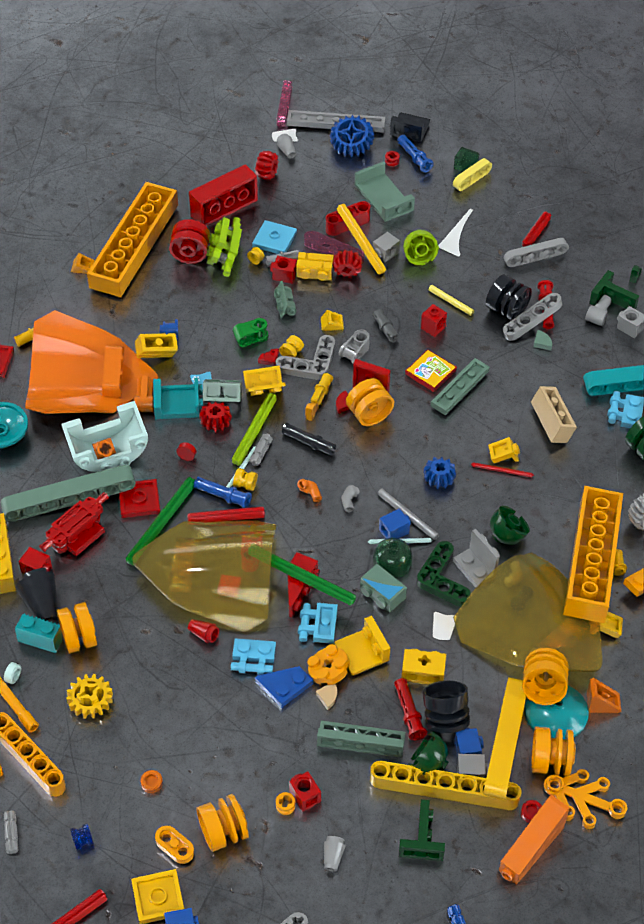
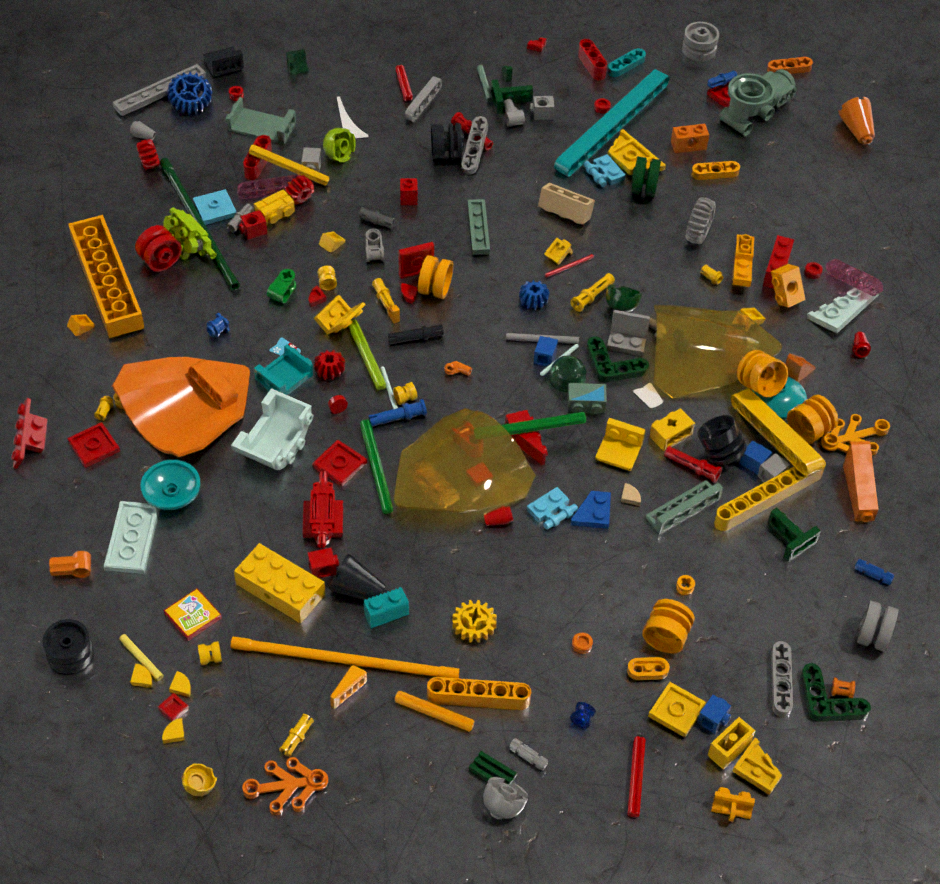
camera: 45 degrees left, 0 degrees up
sand green beam [1,465,136,522] -> none
light aqua tile [4,662,21,684] -> none
light orange wheel [57,602,97,654] -> none
orange piece [92,438,116,459] -> none
orange piece [134,376,154,412] -> none
yellow brick [135,333,178,358] -> none
red axle [187,507,265,524] -> none
red brick [189,164,258,226] -> none
sand green brick [203,379,242,402] -> none
yellow bush [247,247,265,265] -> none
light grey axle [249,433,273,466] -> none
white sticker [272,129,298,142] -> none
sand green hinge [274,281,297,319] -> none
light grey beam [276,335,335,380] -> none
clear pink beam [277,80,292,127] -> none
red brick [289,771,321,812] -> none
medium azure plate [298,603,338,644] -> none
light orange plate [307,644,350,685] -> none
light grey cone [324,836,346,872] -> none
light grey arm [341,485,360,513] -> none
blue pin [397,135,434,173] -> none
tile [405,350,457,392] -> none
dark green cylinder [408,731,449,775] -> none
light yellow bar [428,285,475,316] -> none
light yellow beam [453,158,492,191] -> none
red tile [521,800,542,823] -> none
sand green tile [534,330,552,351] -> none
light orange brick [563,486,623,623] -> none
none -> dark green piece [159,158,240,291]
none -> sand green piece [477,65,493,102]
none -> yellow pin [570,273,615,312]

